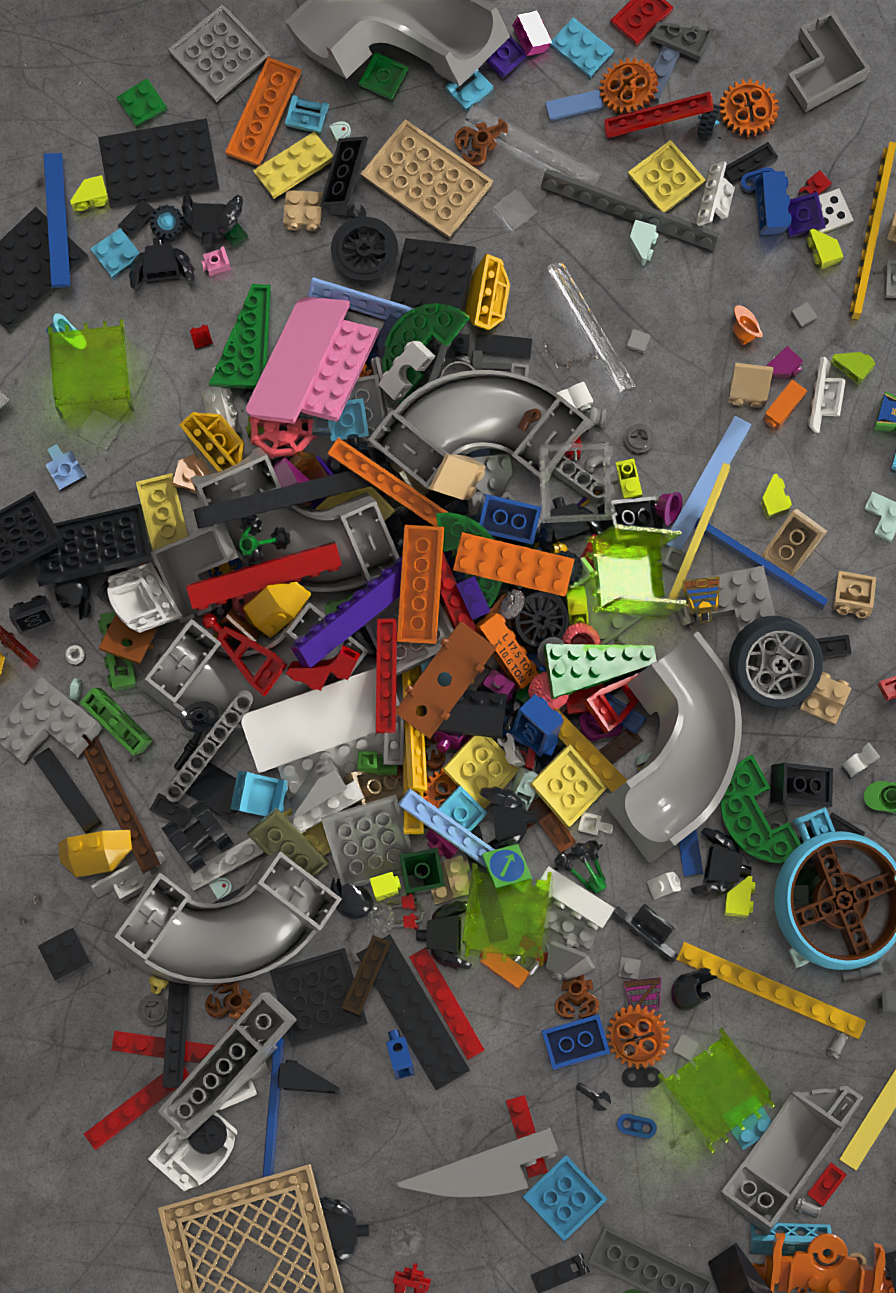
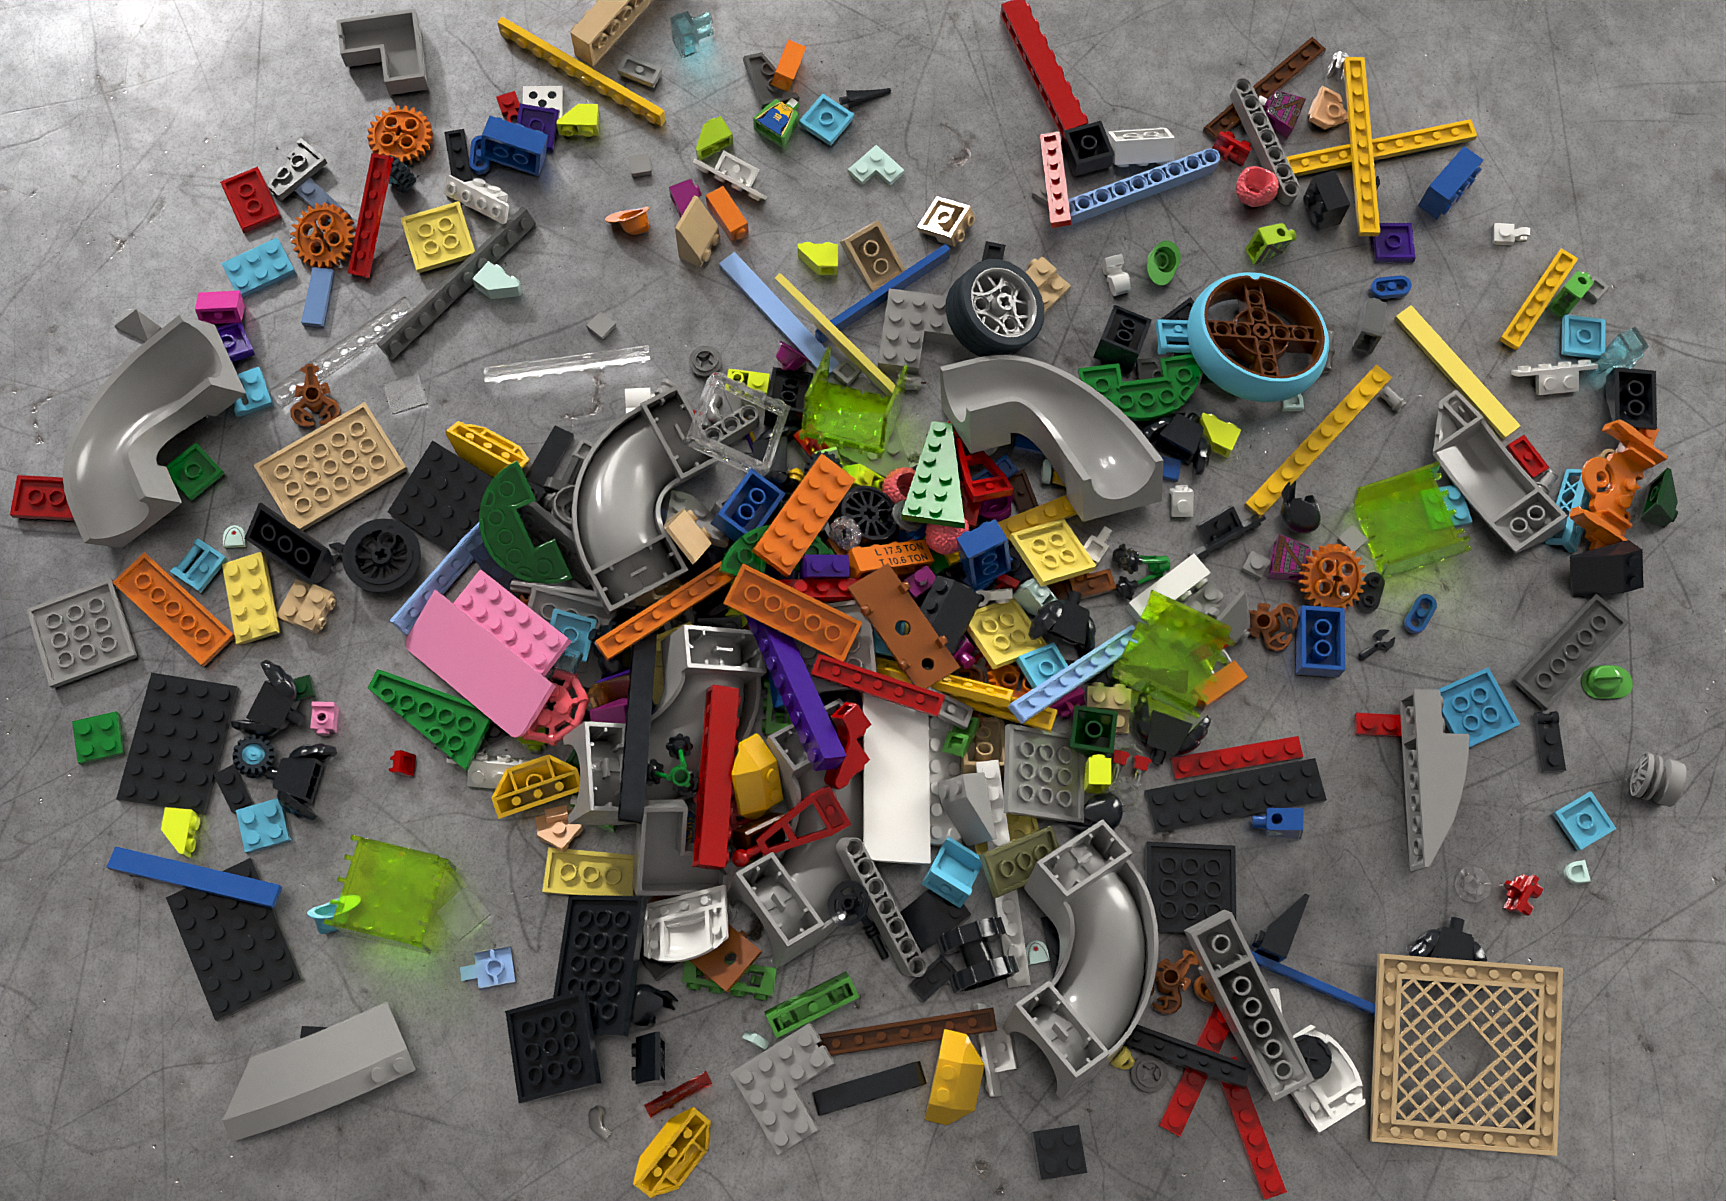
camera: 75 degrees left, 5 degrees down
white plate [65,645,85,665] -> none
dark brown plate [342,935,391,1016] -> none
white arch [378,341,436,400] -> none
piece [482,844,532,888] -> none
reddish brown arm [517,408,541,432] -> none
torso [681,576,720,623] -> none

